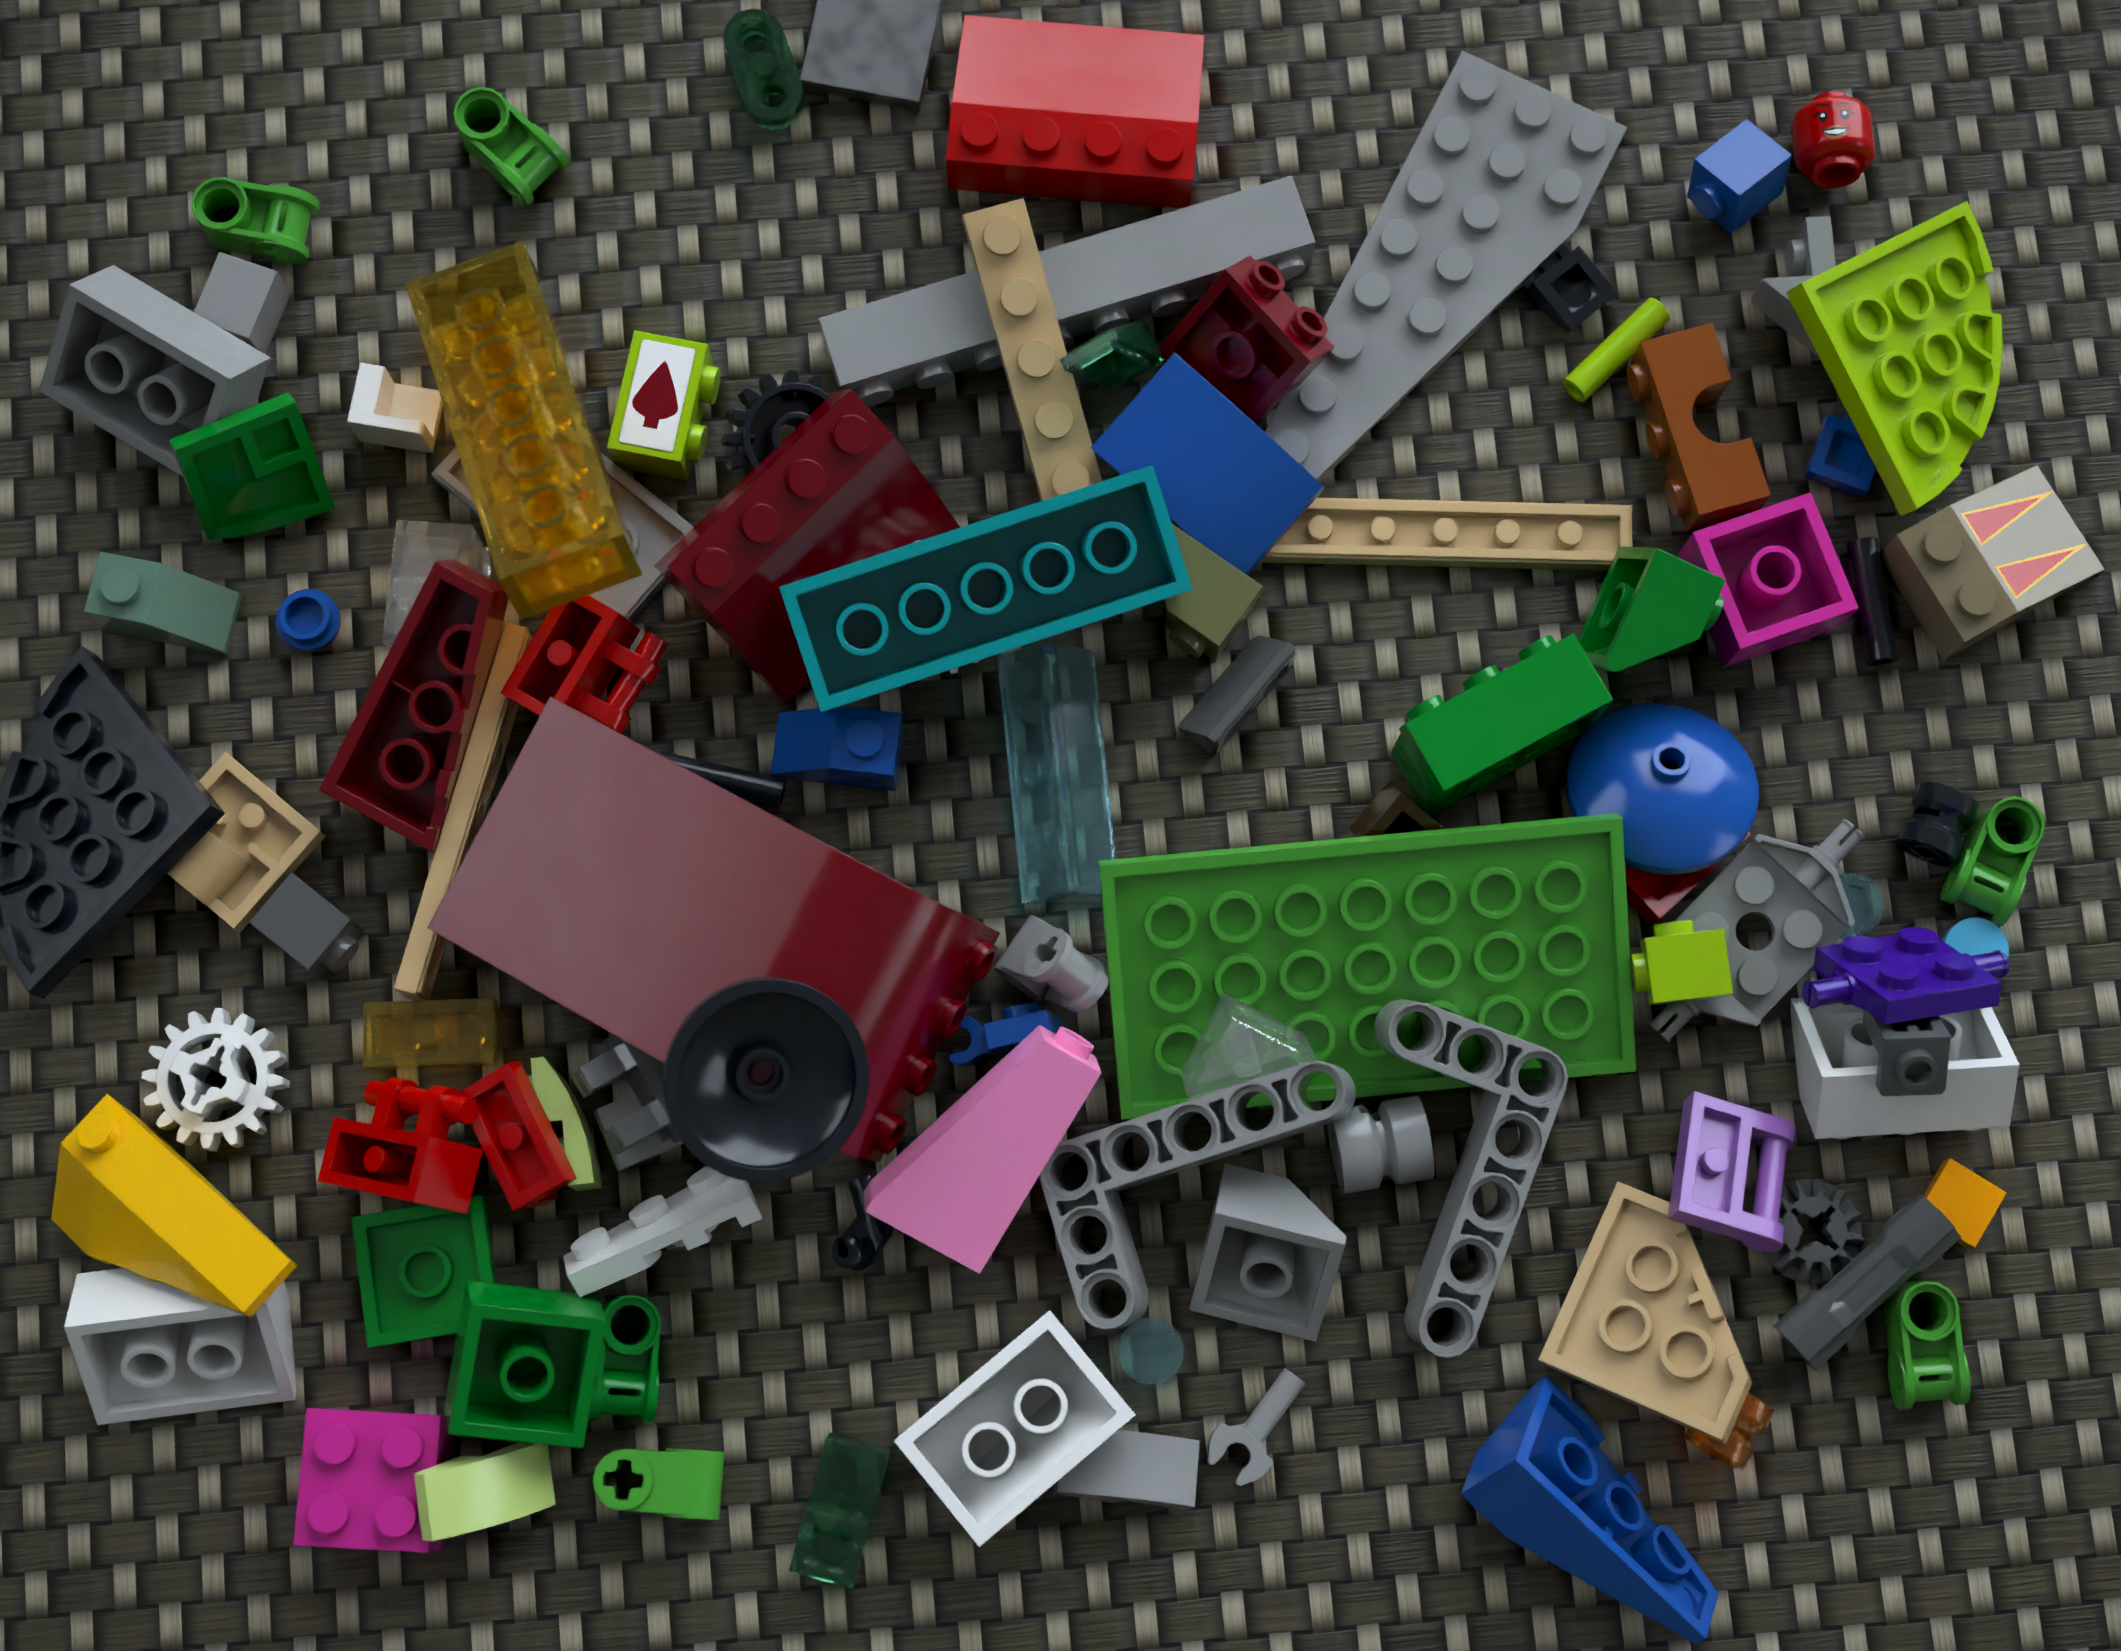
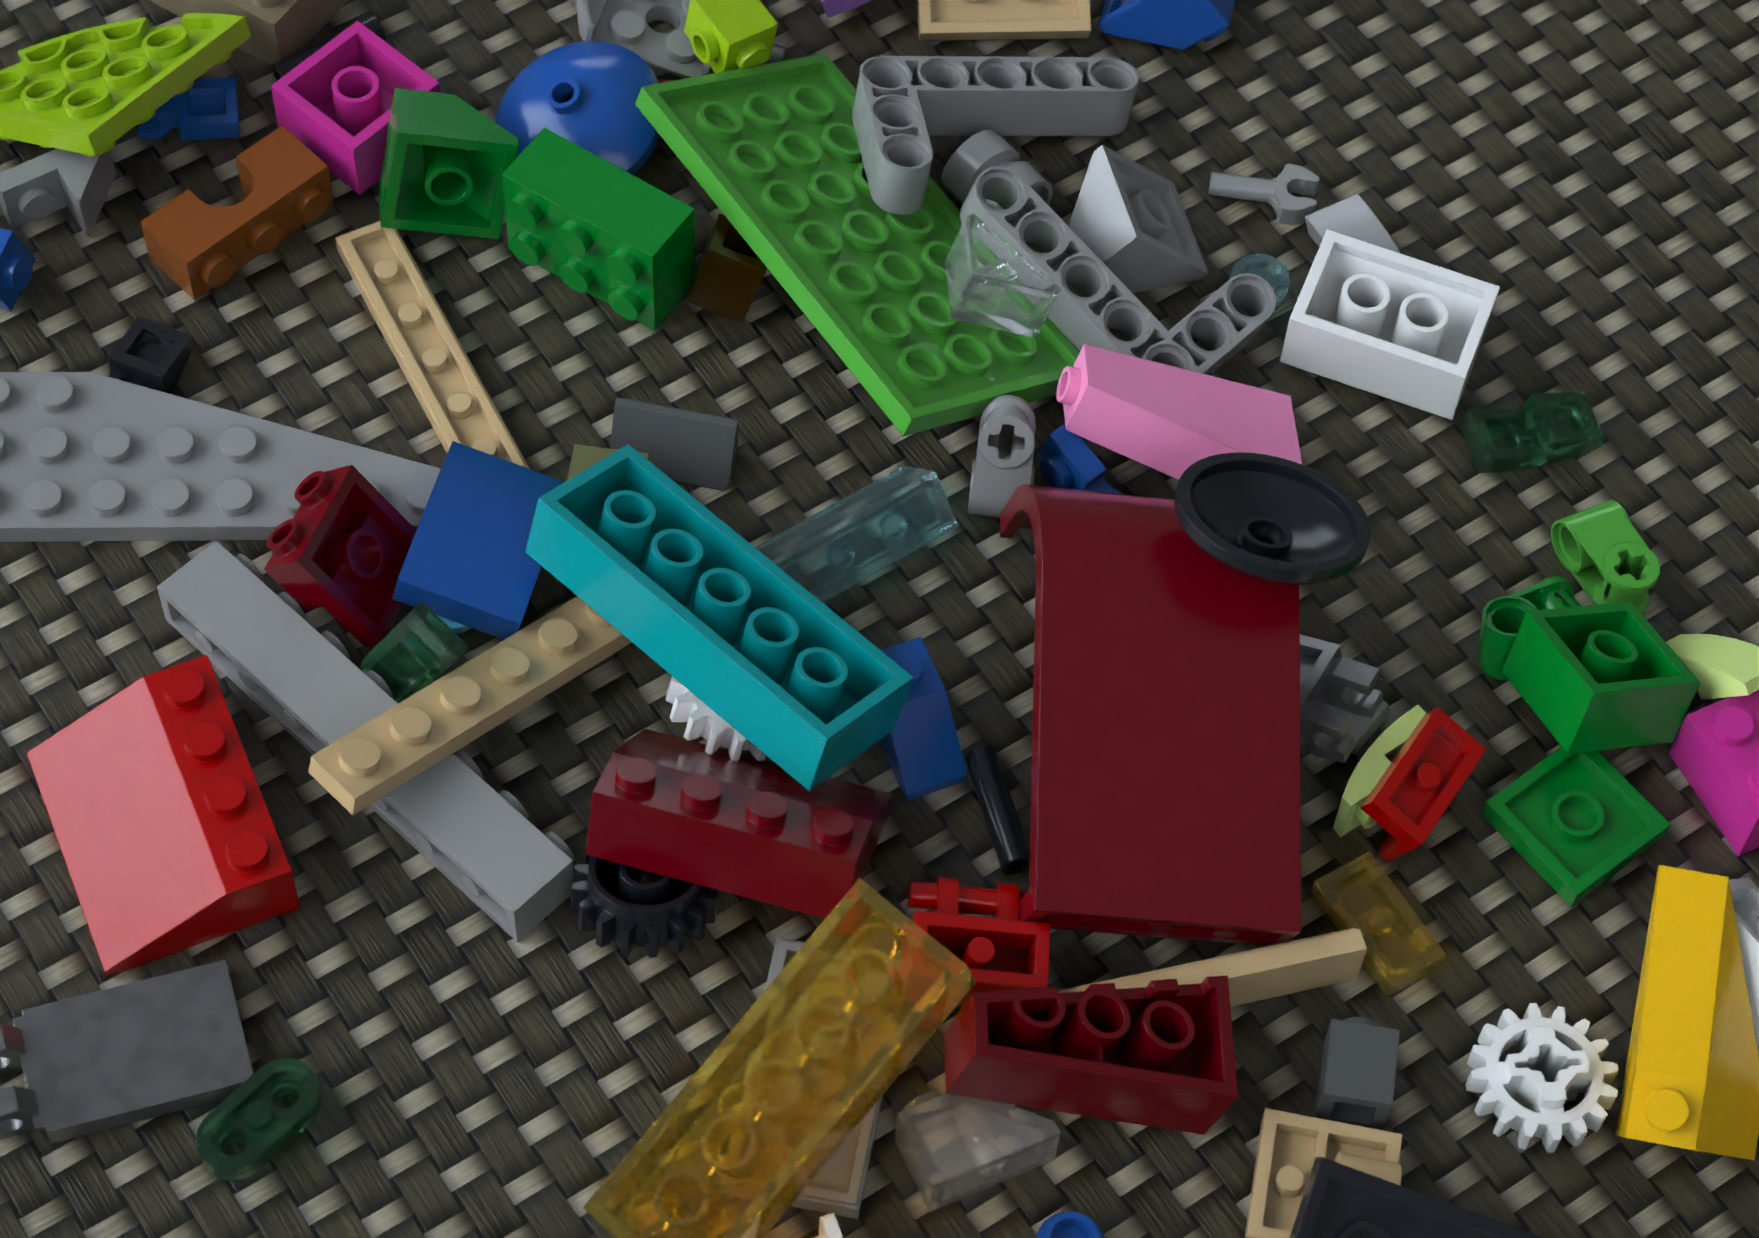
camera: 120 degrees left, 20 degrees down
red brick [318,1077,483,1214] -> none
white wing [563,1166,763,1297] -> none
brick [607,330,721,481] -> none
lime piece [1562,298,1670,402] -> none

